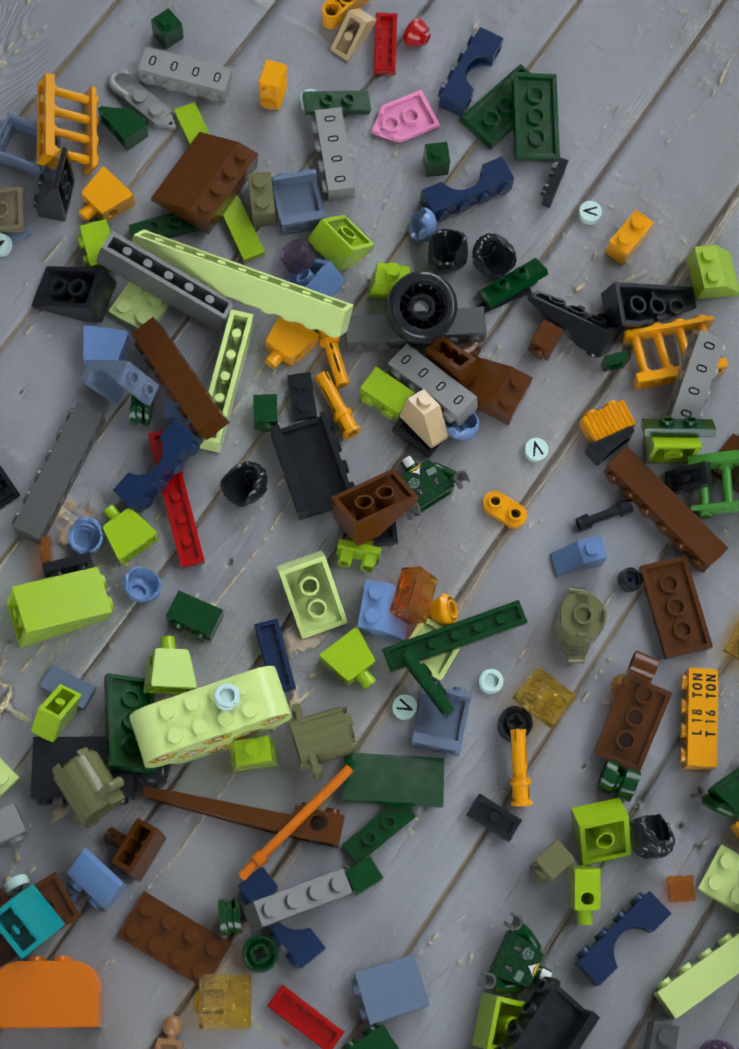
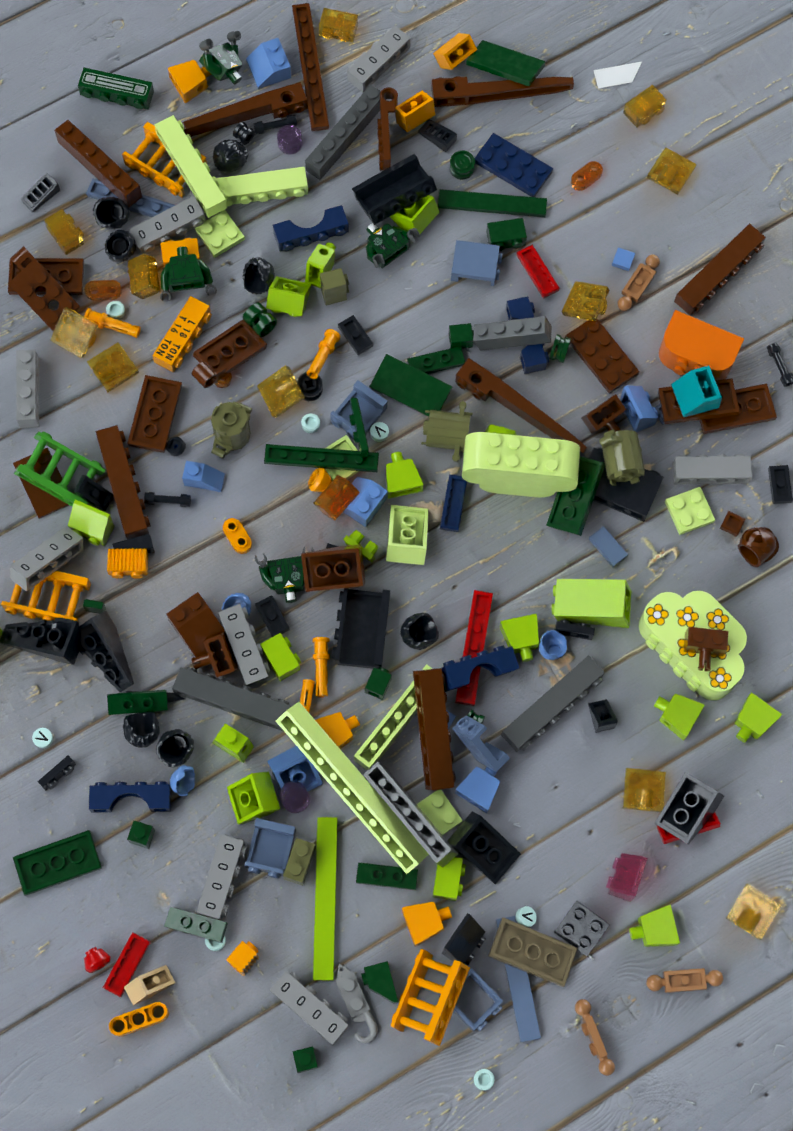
camera: 150 degrees left, 0 degrees up
light aqua tile [3,874,31,896] -> none
lime brick [31,684,82,742] -> none
clear orange tile [40,536,53,563] -> none
medium blue hair [122,566,161,603] -> none
lime torso [143,636,197,694] -> none
reddish brown slope [151,132,258,234] -> none
dark green brick [166,590,224,642] -> none
light aqua tile [214,683,240,711] -> none
orange bar [238,765,353,881] -> none
dark green wheel [242,935,278,973] -> none
black plate [287,372,317,422] -> none
bright pink tile [371,90,441,143] -> none
black wheel [385,271,458,344] -> none
tan slope [400,389,449,448] -> none
dark blue arch [437,27,504,117] -> none
dark green plate [511,72,560,162] -> none
light aqua tile [524,438,548,462] -> none
reddish brown brick [528,319,564,361] -> none
light orange brick [605,210,654,266] -> none
dark green plate [641,416,716,437] -> none
clear orange tile [667,875,696,902] -> none

